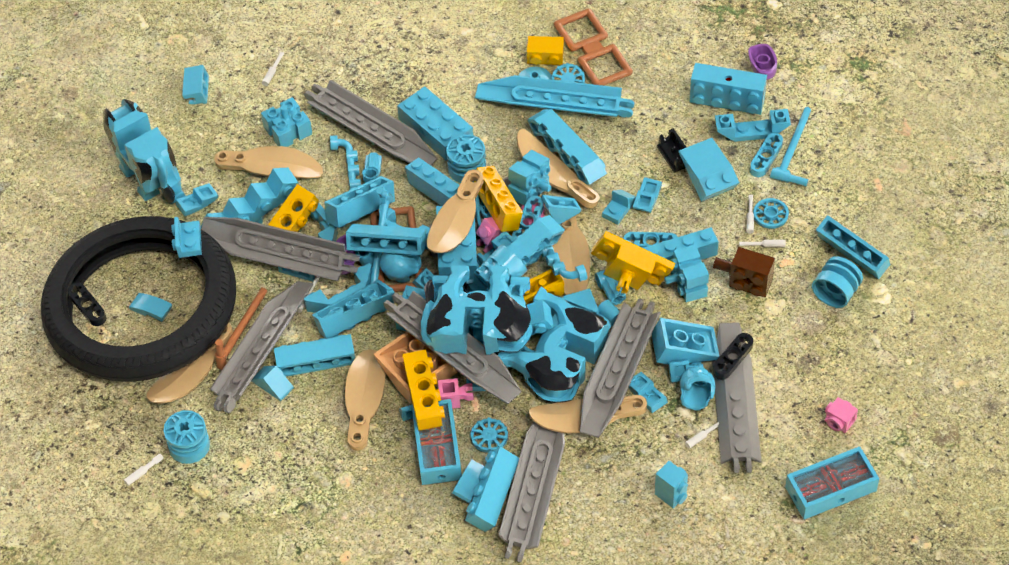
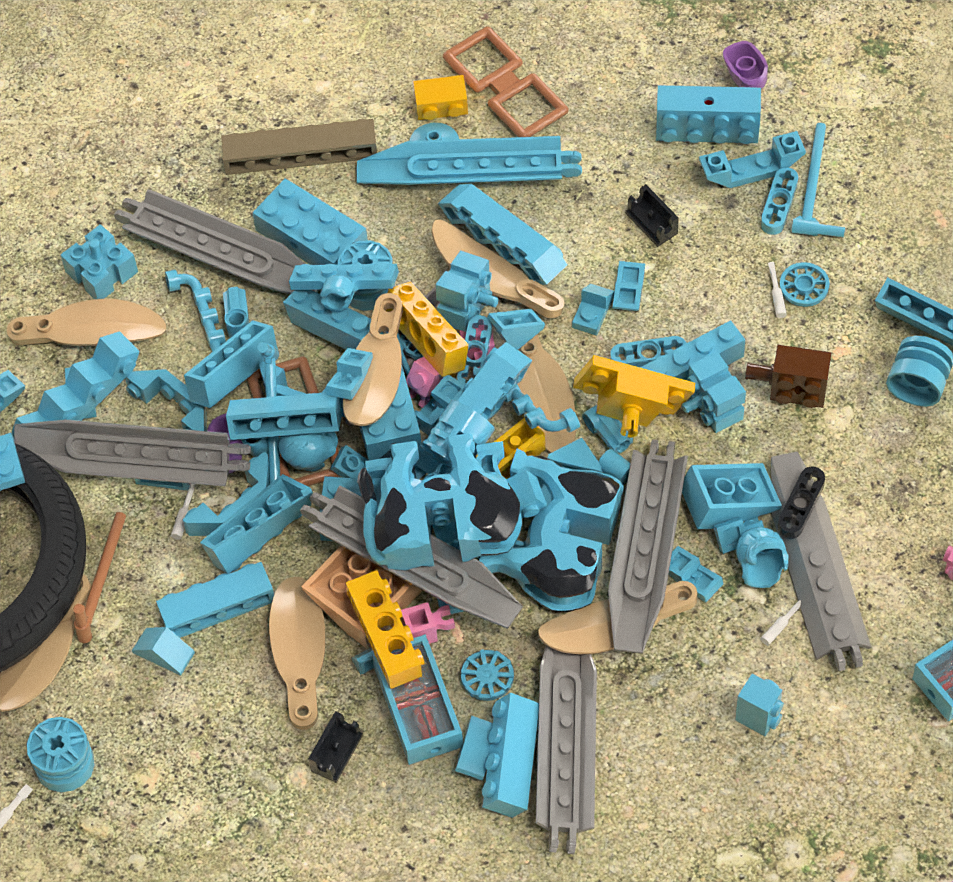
camera: 10 degrees left, 5 degrees up
light grey hinge [210,281,313,413] -> none
white piece [262,52,284,86] -> none
yellow brick [268,184,319,232] -> none
medium azure wheel [551,63,585,83] -> none
medium azure slope [678,138,740,202] -> none
white piece [739,240,786,247] -> none
none -> dark tan brick [221,119,377,175]
none -> medium azure plate [289,263,399,312]
none -> black hinge [308,711,363,783]
none -> medium azure slope [326,348,373,400]

